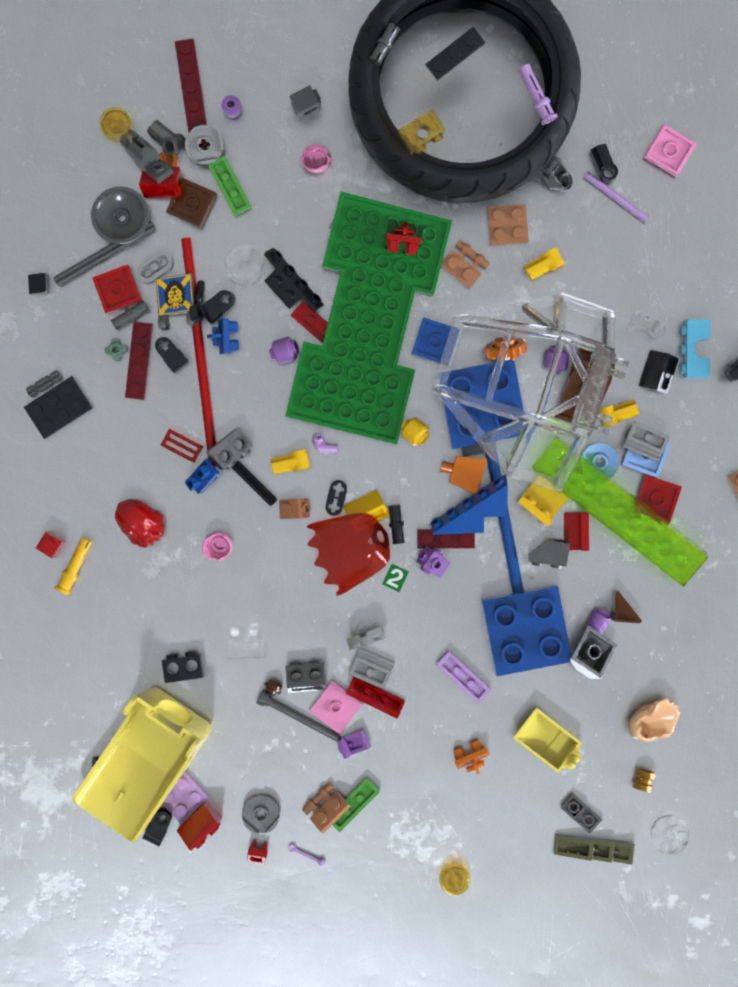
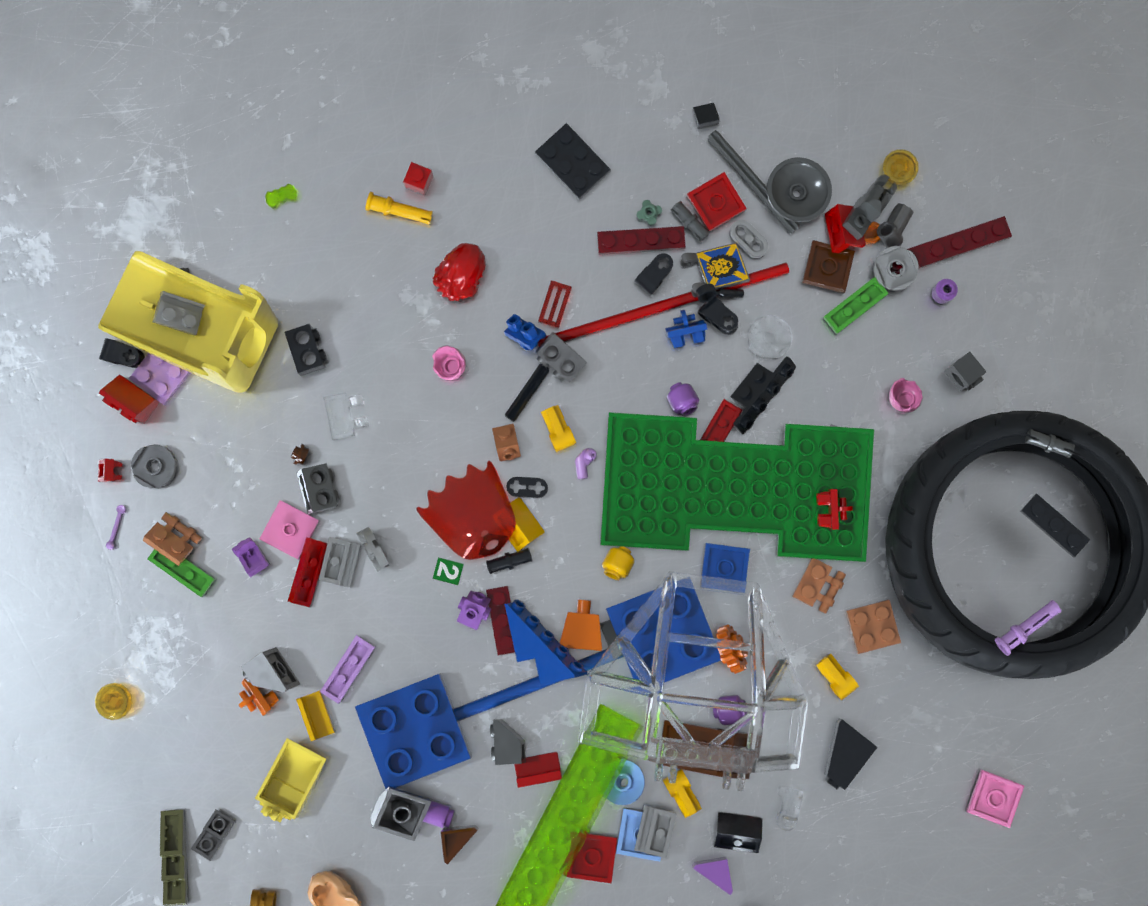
camera: 85 degrees right, 5 degrees down
dark grey axle [26,370,62,397] -> none
dark grey piece [256,690,341,742] -> none
clear yellow brick [398,109,446,155] -> none
yellow bracket [516,473,570,527] -> none
dark grey piece [539,156,573,190] -> none
lavender bar [584,171,649,223] -> none
black piece [590,144,618,184] -> none
medium azure arch [680,319,710,378] -> none
none -> light grey plate [152,291,205,336]
none -> flat silver slope [241,647,300,692]
none -> clear neon green piece [265,184,297,209]
none -> yellow panel [296,690,335,741]
none -> medium lavender slope [692,857,733,895]
none -> black slope [824,718,878,790]

